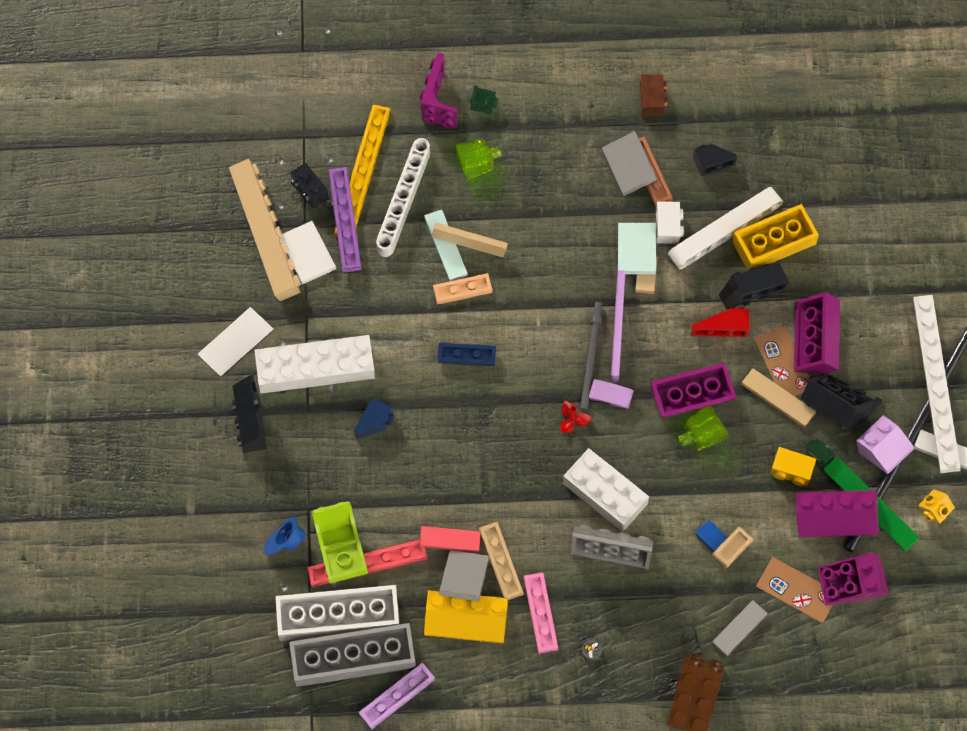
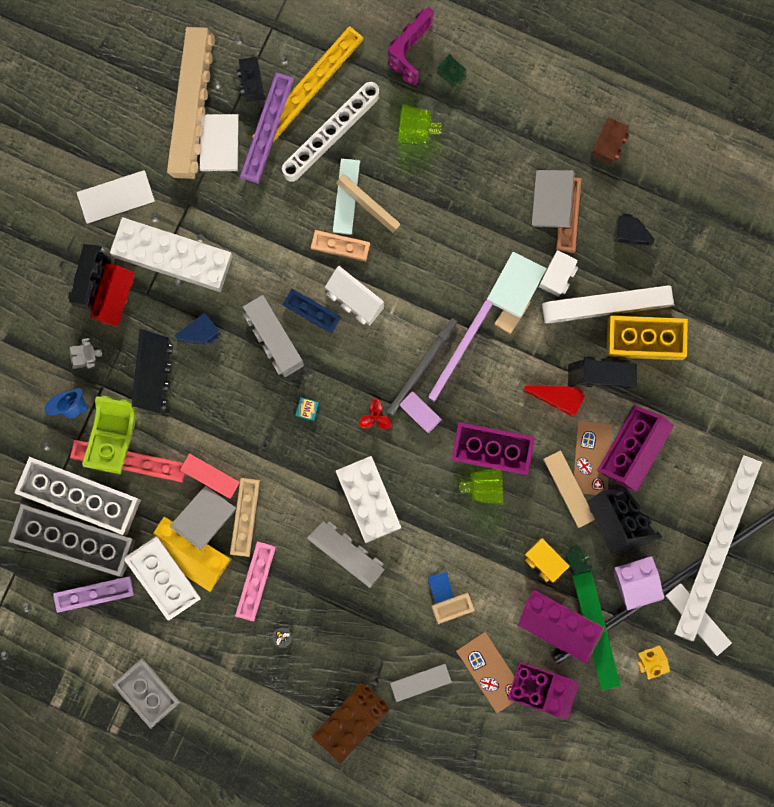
camera: 25 degrees right, 15 degrees up
none -> light grey piece [69,338,102,369]
none -> red brick [89,264,135,327]
none -> white tile [124,536,201,621]
none -> black slope [131,329,173,416]
none -> light grey brick [242,295,304,377]
none -> tile [295,397,319,421]
none -> white slope [325,266,384,326]

